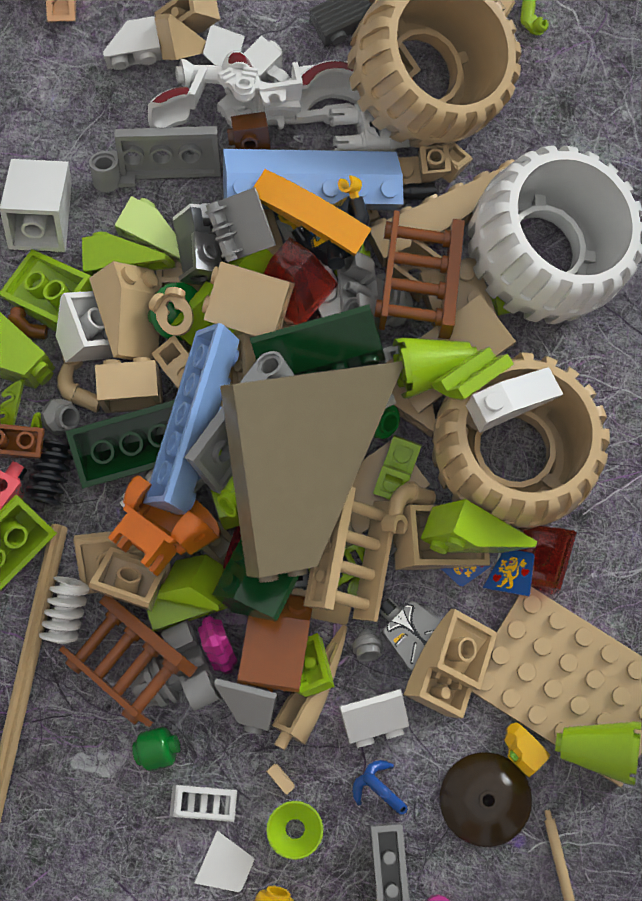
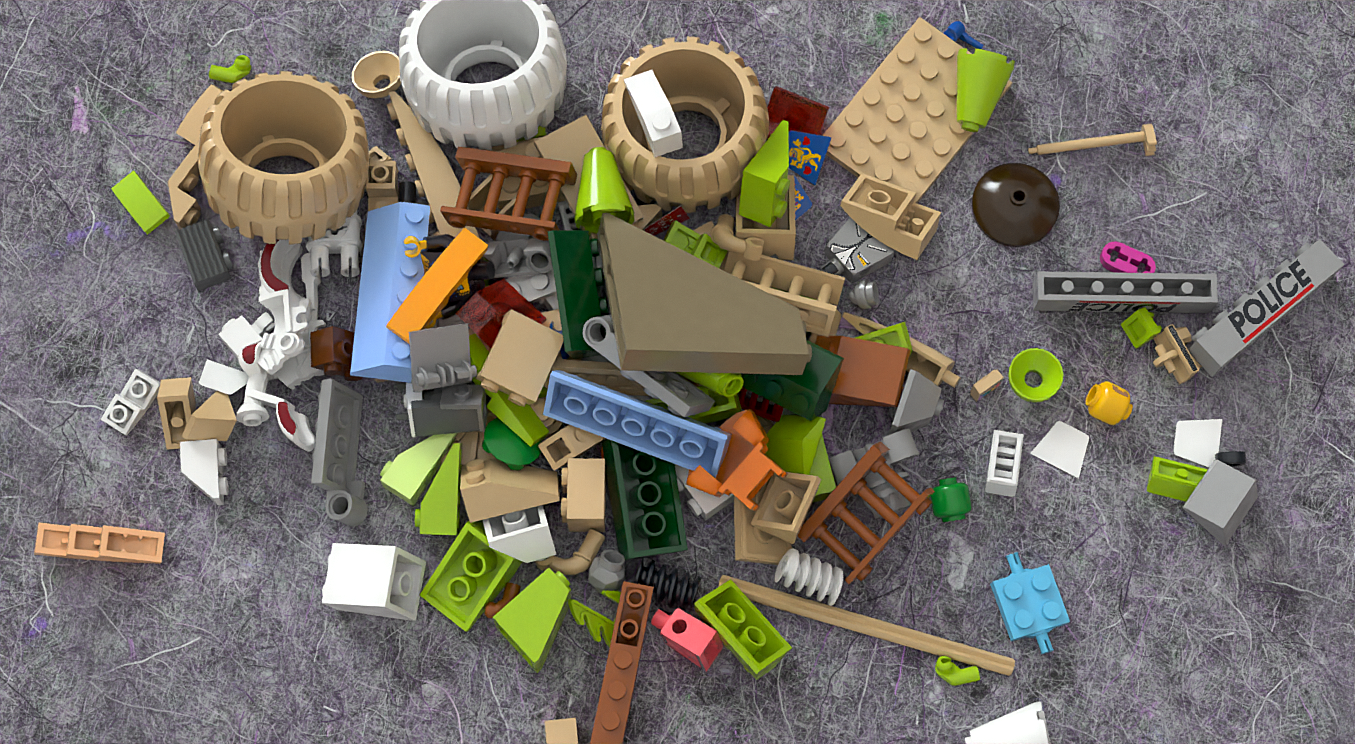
camera: 85 degrees left, 5 degrees down
tan piece [149,287,194,336] -> none
dark pink rock [198,616,238,675] -> none
white slope [339,689,409,748] -> none
blue piece [352,760,408,815] -> none
lime slope [431,347,514,399] -> none
yellow rock [504,723,551,777] -> none
none -> tan piece [352,51,401,98]
none -> red sticker [644,206,690,236]
none -> medium azure plate [990,552,1070,654]

